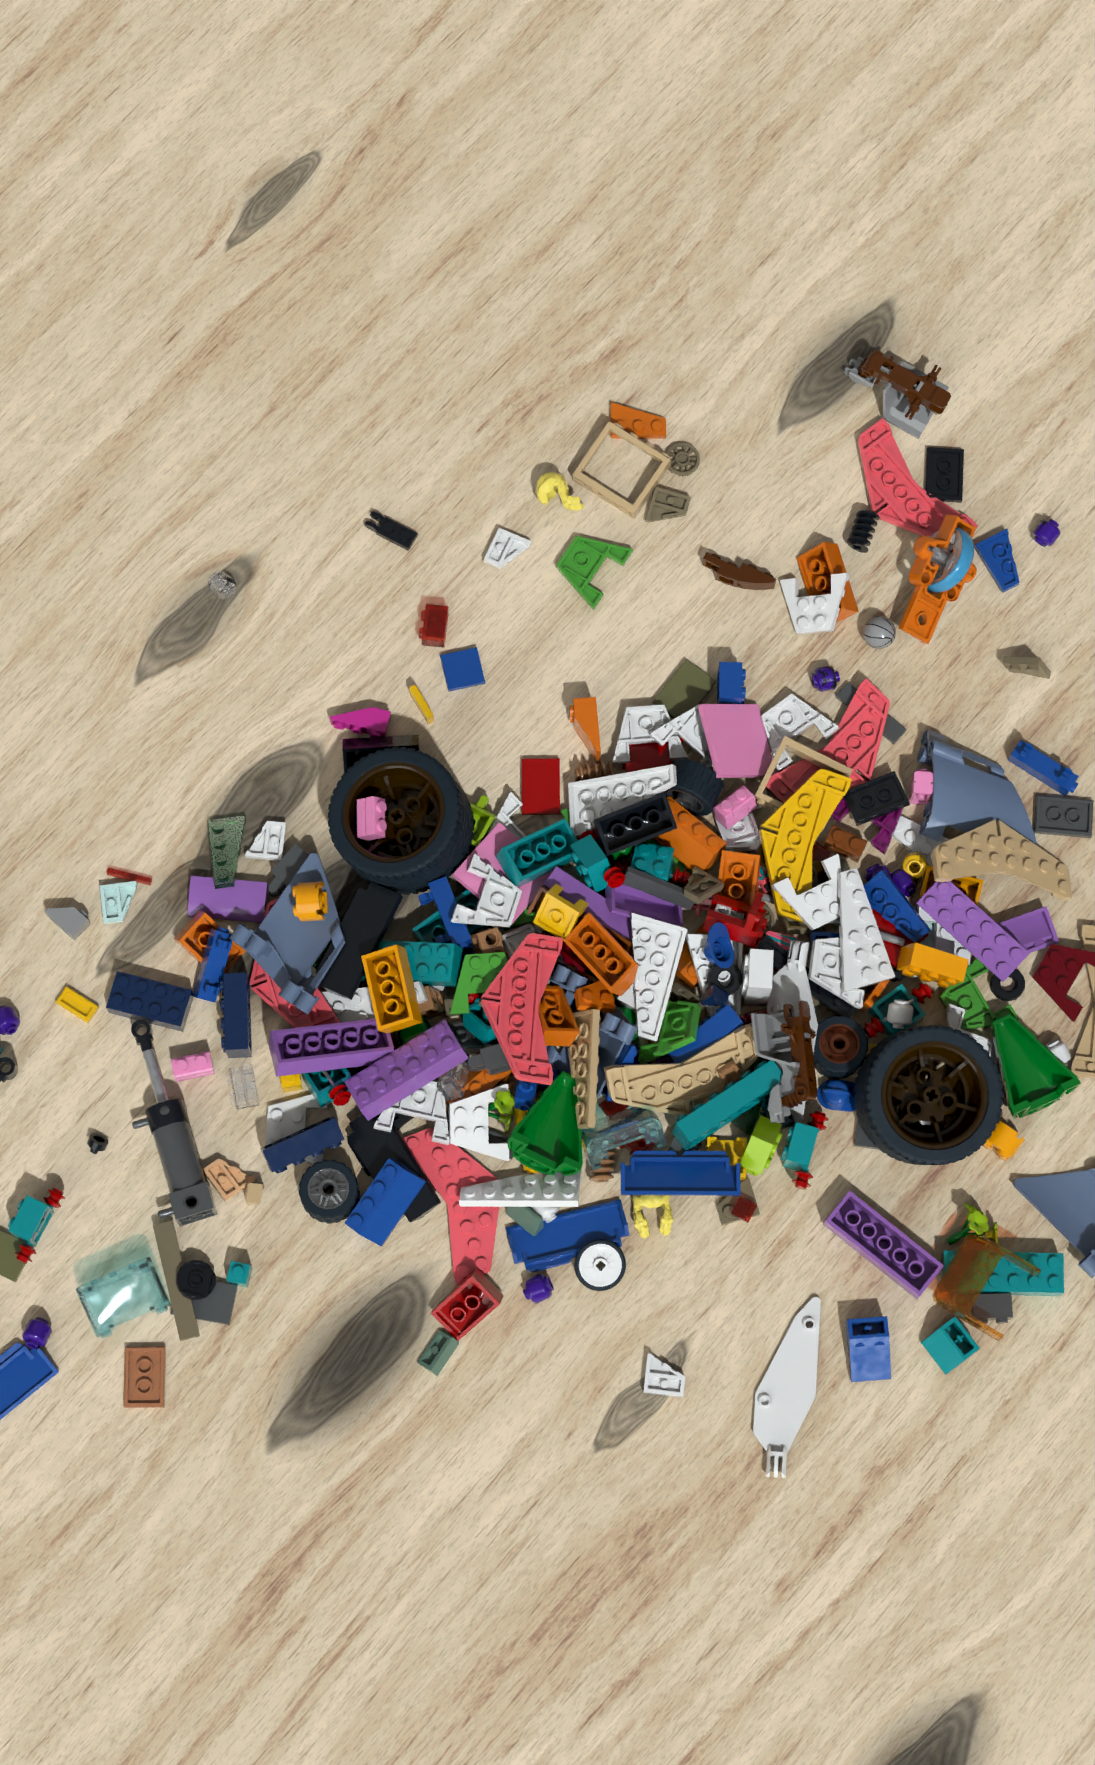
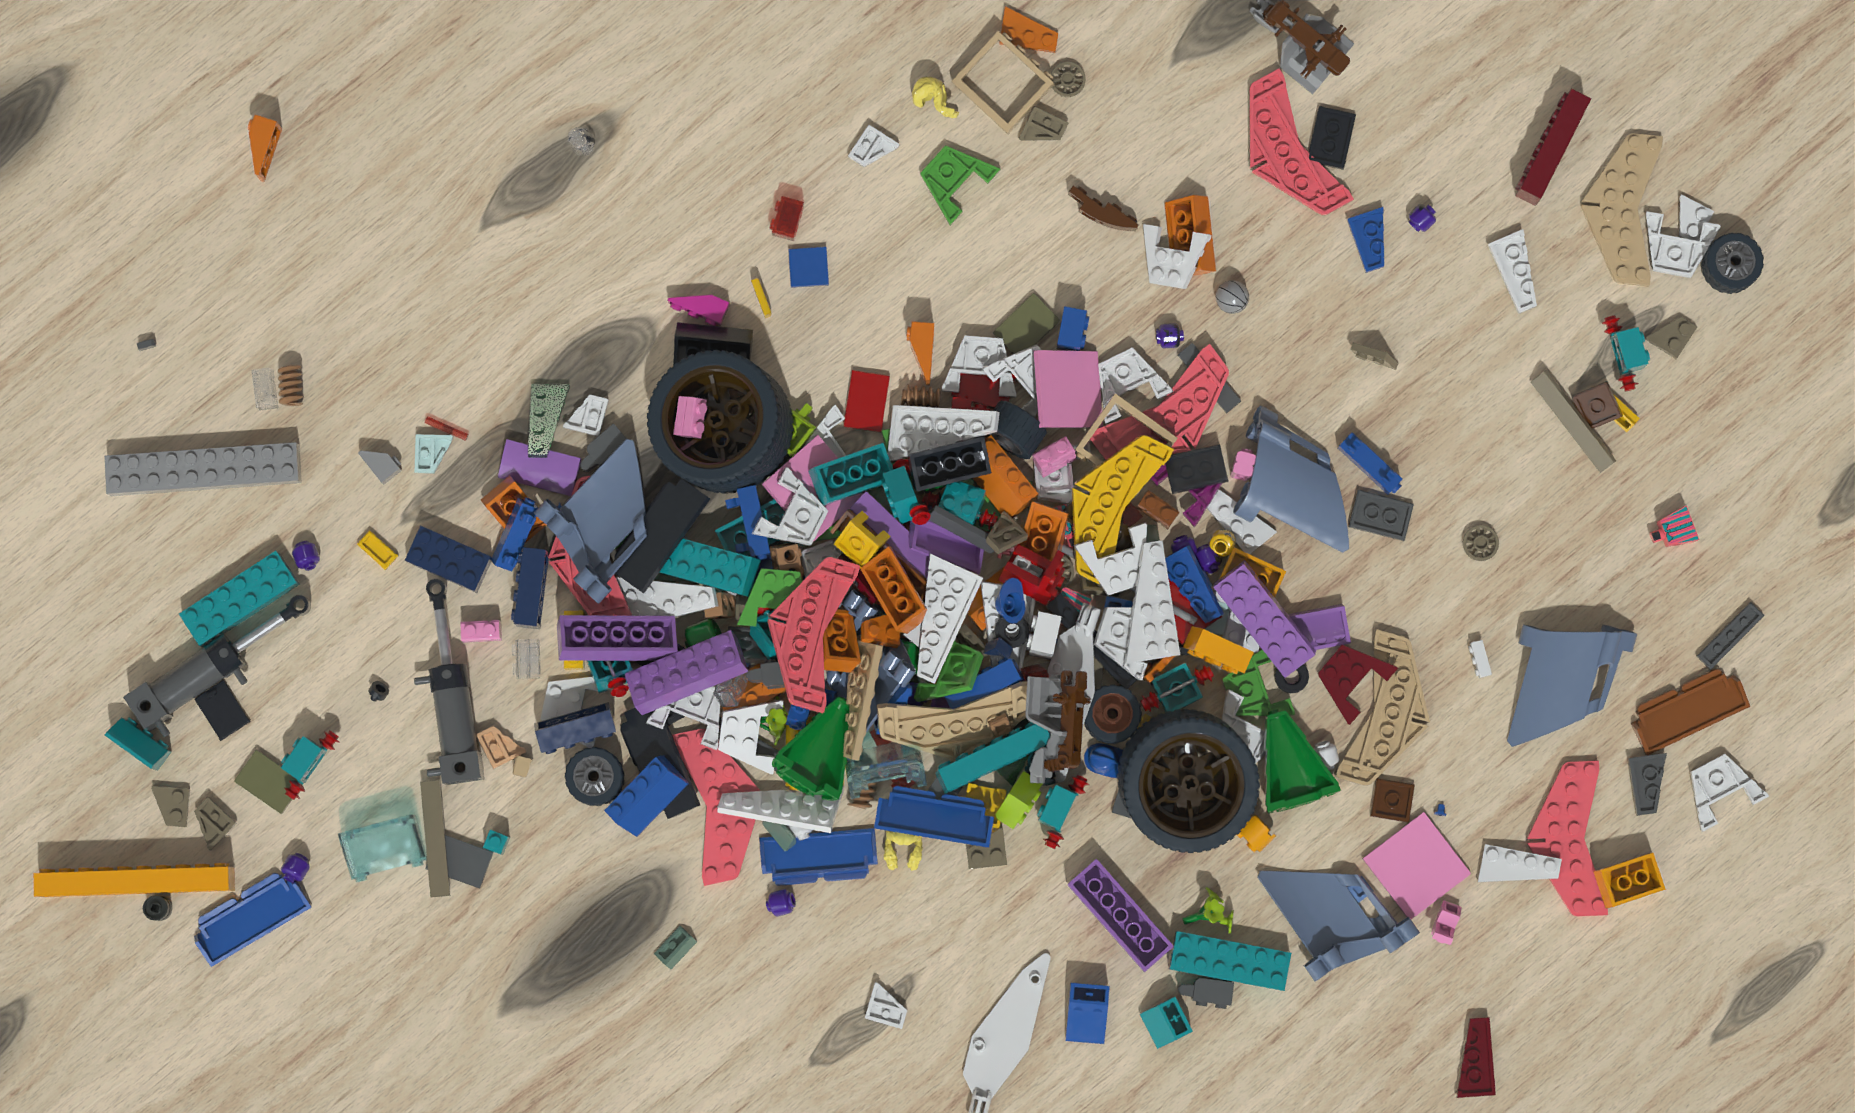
camera: 10 degrees right, 10 degrees up
nougat tile [124,1346,166,1408] -> none
black tile [176,1260,216,1300] -> none
light orange brick [292,881,328,922] -> none
light orange brick [361,944,423,1034] -> none
black hinge [364,511,418,551] -> none
red slope [431,1268,504,1341] -> none
white wheel [574,1239,626,1291] -> none
clear red tile [731,1196,757,1223] -> none
black piece [847,510,880,553] -> none
white head [887,999,913,1029] -> none
orange piece [898,514,977,644] -> none
tan wing [931,819,1072,901] -> none
clear orange windscreen [932,1234,1041,1342] -> none

